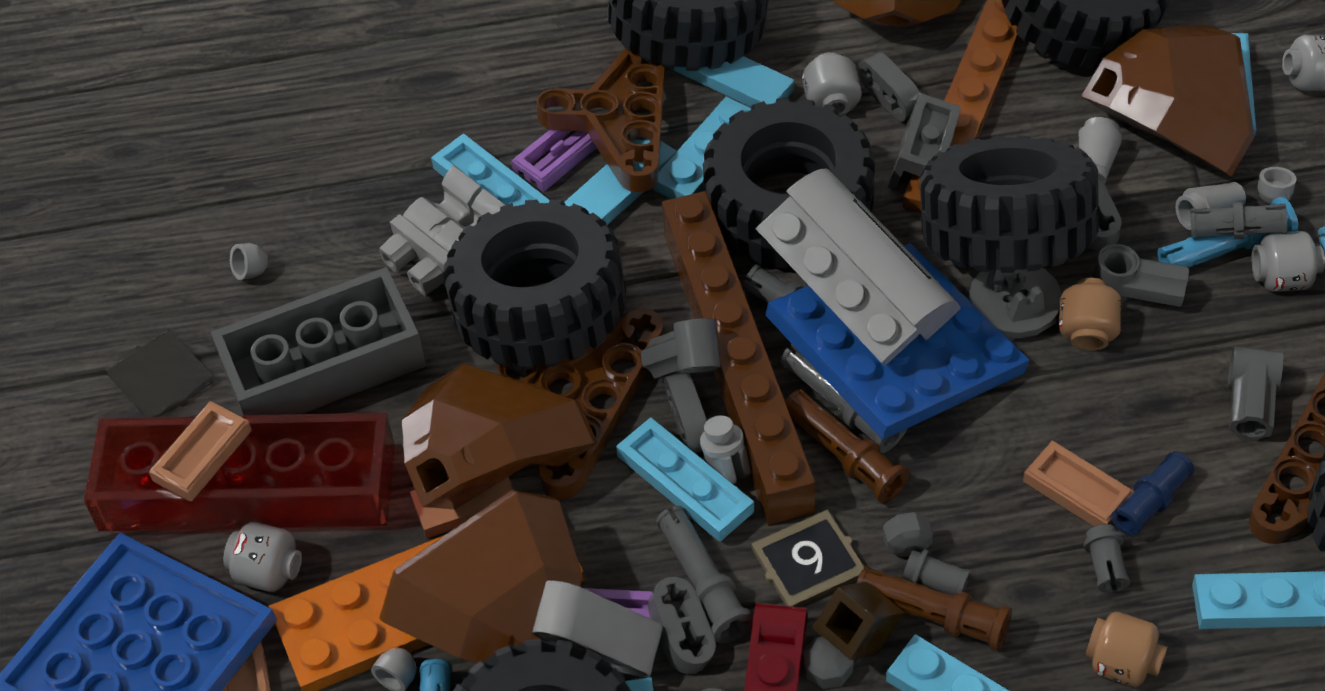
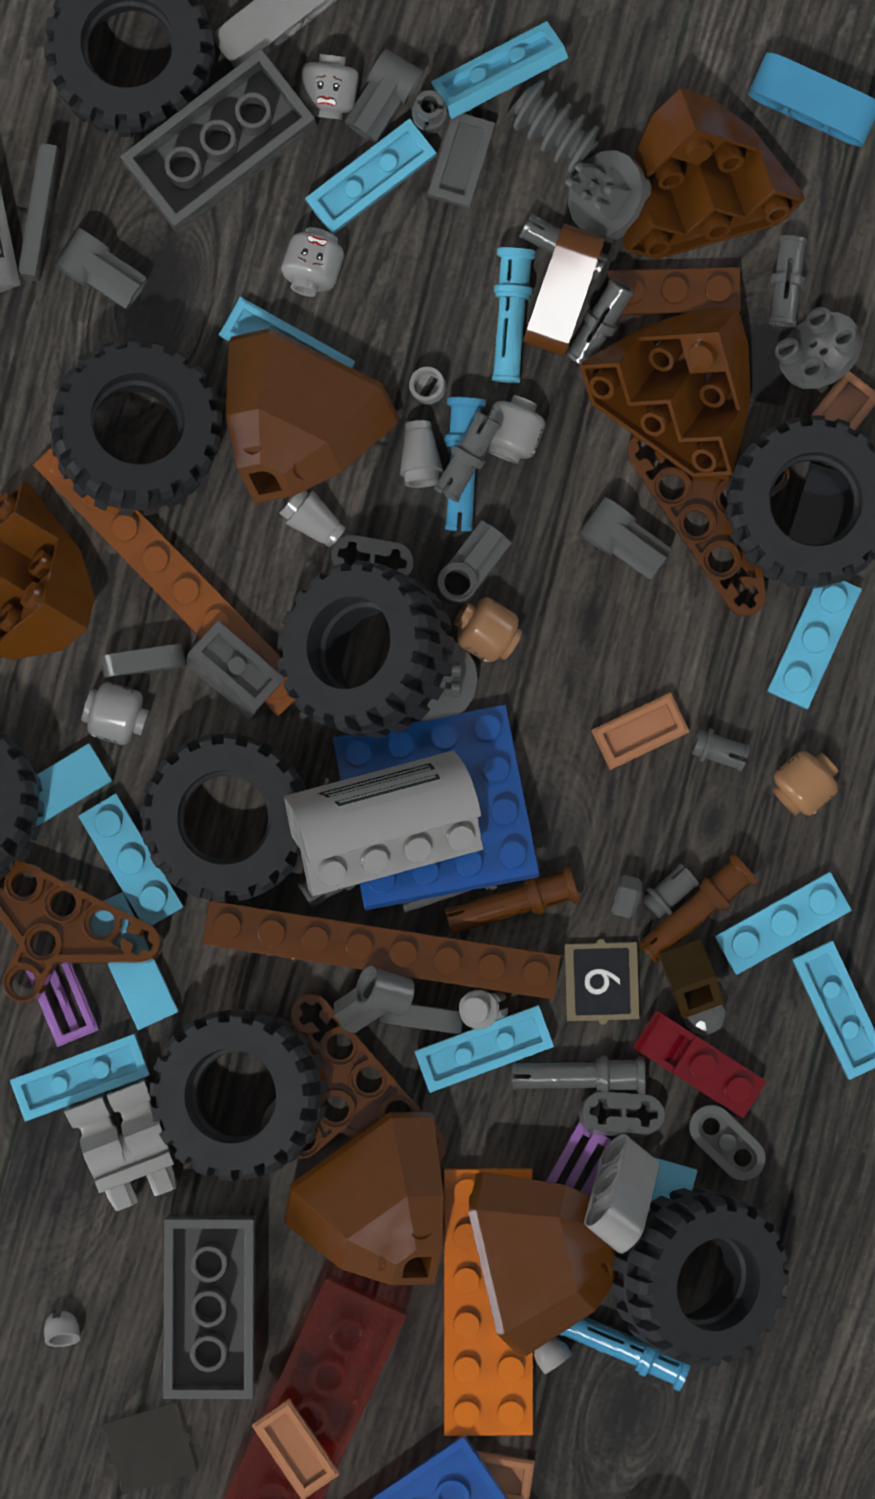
camera: 70 degrees left, 35 degrees up
light grey head [223,522,302,592] -> none
dark blue pin [1111,451,1195,536] -> none

